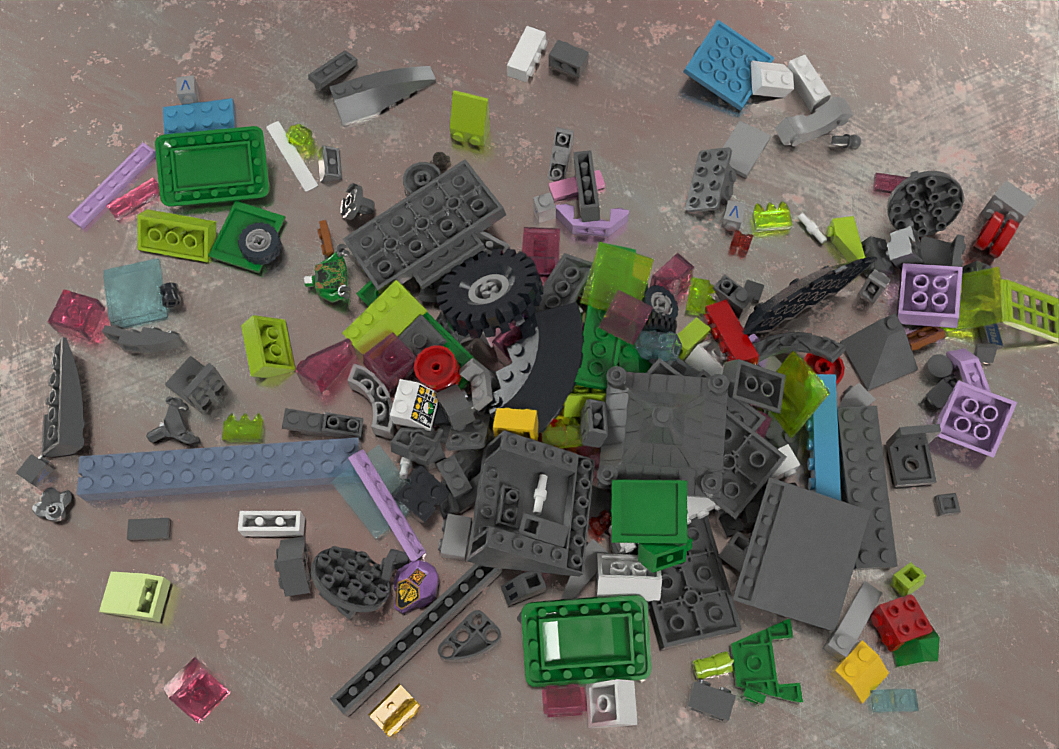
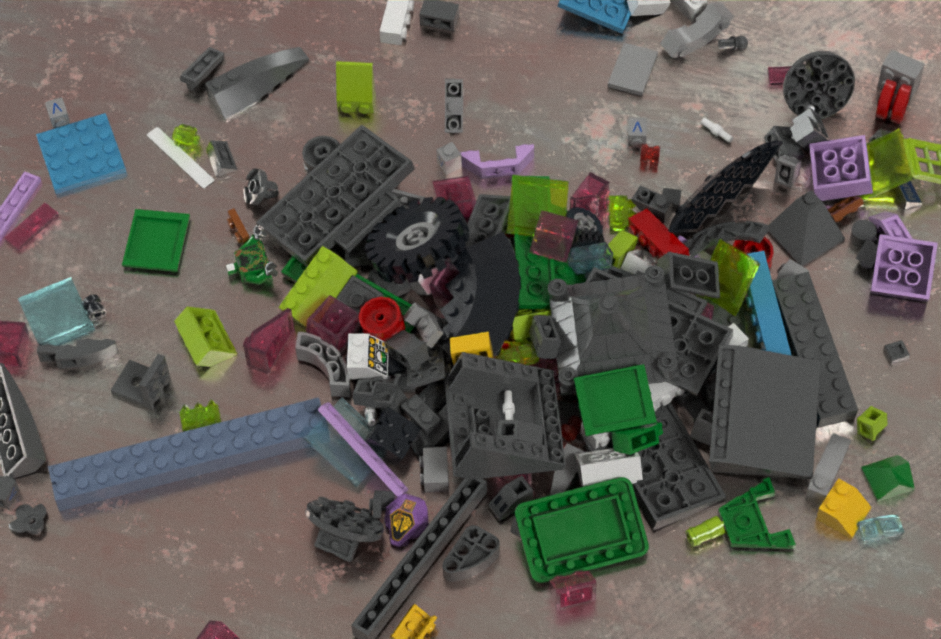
camera: 10 degrees left, 10 degrees down
yellowish green slope [99,572,171,622] -> none
dark grey tile [127,518,170,541] -> none
lime slope [137,209,217,262] -> none
dark grey axle [146,396,200,444] -> none
green wedge [155,126,270,207] -> none
black wheel [238,222,282,265] -> none
white brick [238,511,305,537] -> none
dark grey brick [274,536,311,597] -> none
dark grey slope [282,408,364,438] -> none
clear smoke plate [430,152,451,171] -> none
bright pink tile [549,170,605,201] -> none
dark grey brick [573,150,600,222] -> none
white slope [586,679,637,728] -> none
dark grey bracket [685,147,737,212] -> none
dark grey brick [685,679,736,723] -> none
green tile [740,688,766,706] -> none
clear neon green plate [752,201,793,232] -> none
lime slope [827,216,865,273] -> none
red bracket [870,594,933,652] -> none
dark grey bracket [886,424,941,487] -> none
dark grey bracket [920,234,966,267] -> none
dark grey tile [973,344,998,363] -> none

